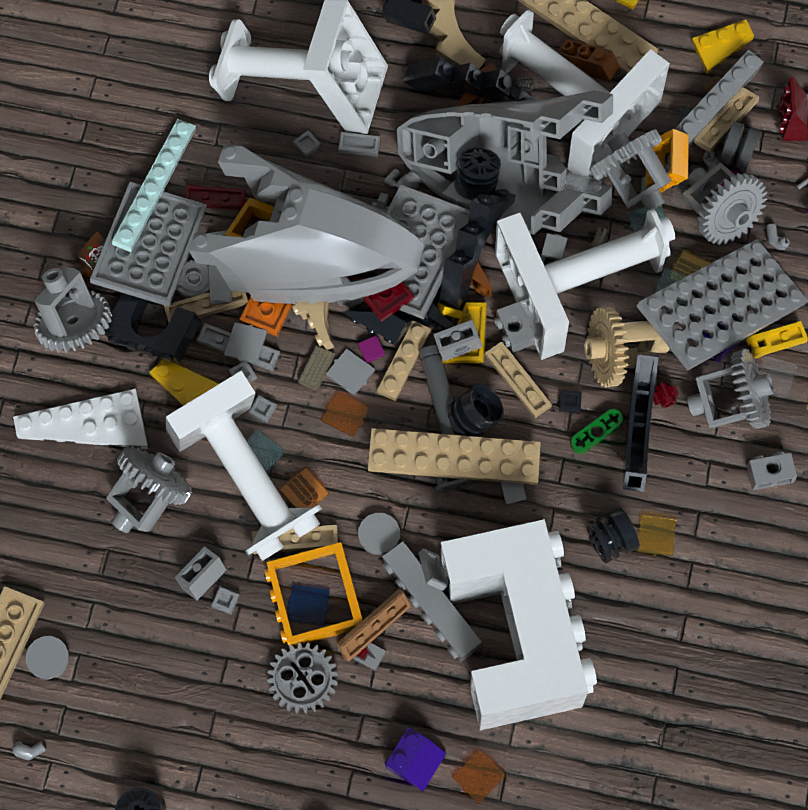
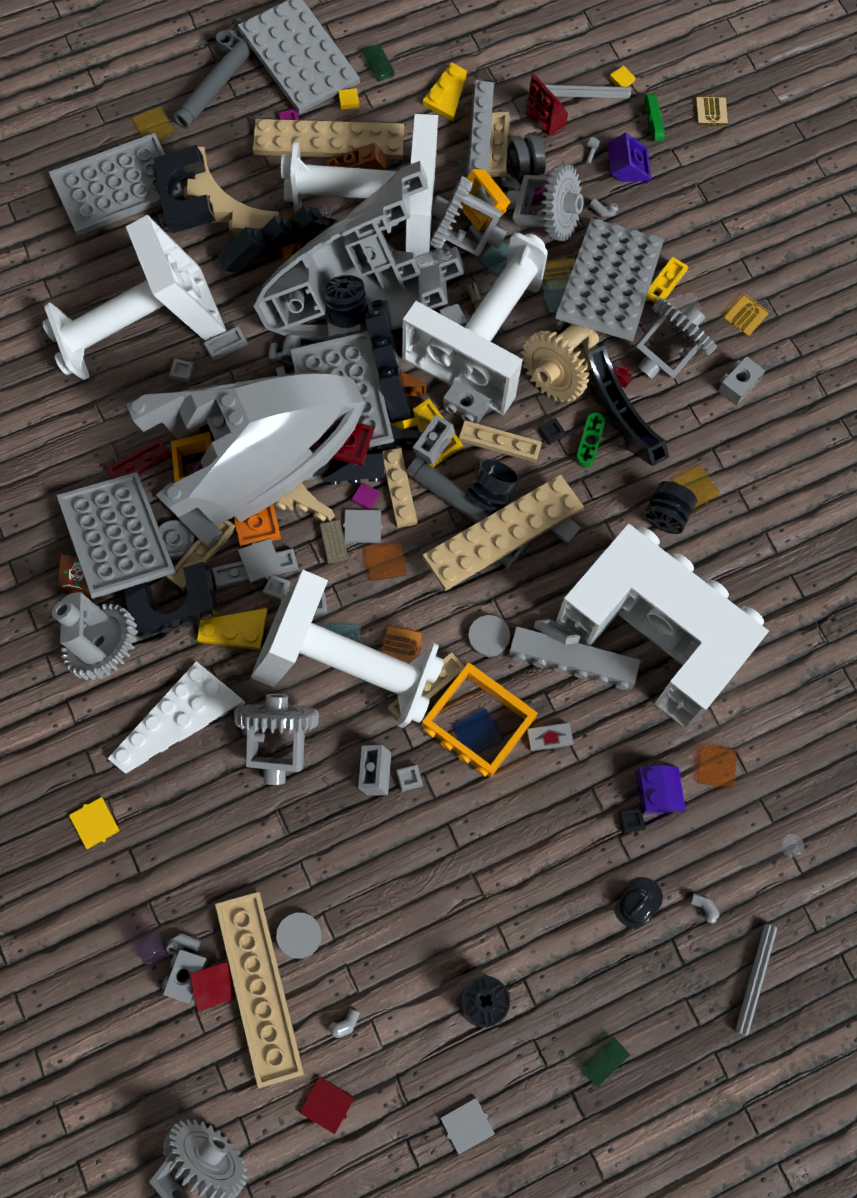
camera: 45 degrees left, 0 degrees up
light aqua plate [112,119,196,252] -> none
light grey gear [267,642,338,714] -> none
medium nougat tile [336,589,412,662] -> none
none -> black tile [619,808,646,834]

